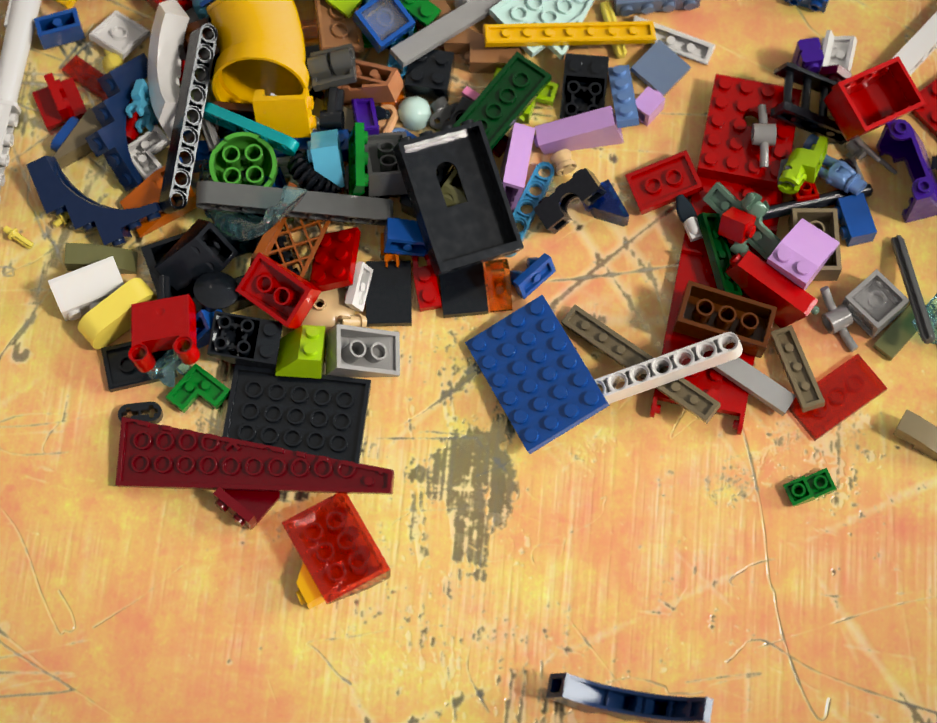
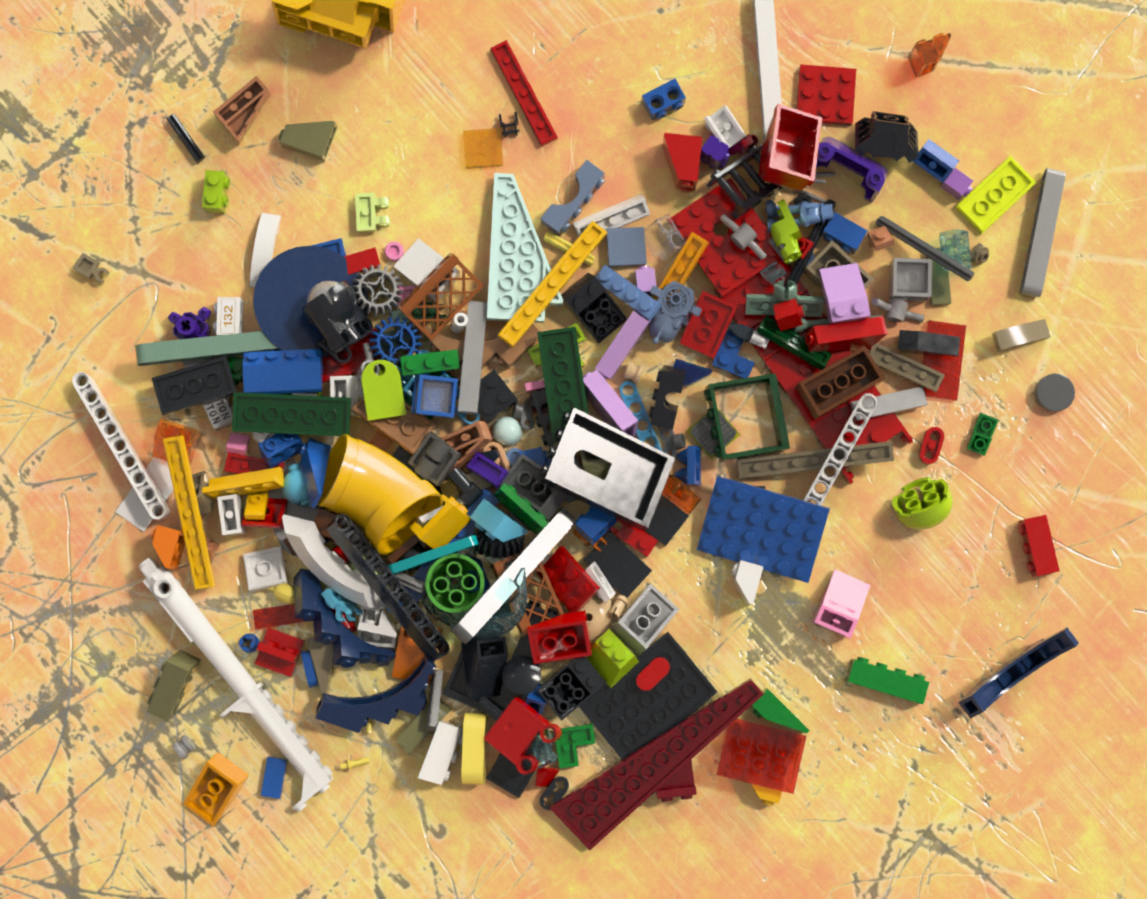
camera: 45 degrees left, 15 degrees up
blue brick [34,7,85,50] -> none
none -> blue bush [239,633,260,653]
none -> white slope [357,611,398,638]
none -> light grey tile [426,669,443,732]
none -> red slope [535,766,560,787]
none -> red tile [636,657,670,691]
none -> clear piece [640,214,686,260]
none -> sand blue helmet [649,281,702,344]
none -> light orange plate [653,232,709,308]
none -> dark grey piece [660,427,686,458]
none -> red slope [662,133,702,193]
none -> tile [687,408,741,460]
none -> dark green window [704,373,790,462]
none -> blue plate [712,330,755,379]
none -> white slope [730,560,763,605]
none -> green slope [751,688,810,733]
none -> clear light blue tile [760,261,786,287]
none -> slope [812,569,870,638]
none -> green brick [845,657,930,704]
none -> nougat bracket [867,226,894,251]
none -> lime cylinder [892,477,953,530]
none -> black slope [898,330,960,357]
none -> red plate [919,427,945,465]
none -> red brick [1018,515,1060,577]
none -> dark grey tile [1035,373,1075,412]

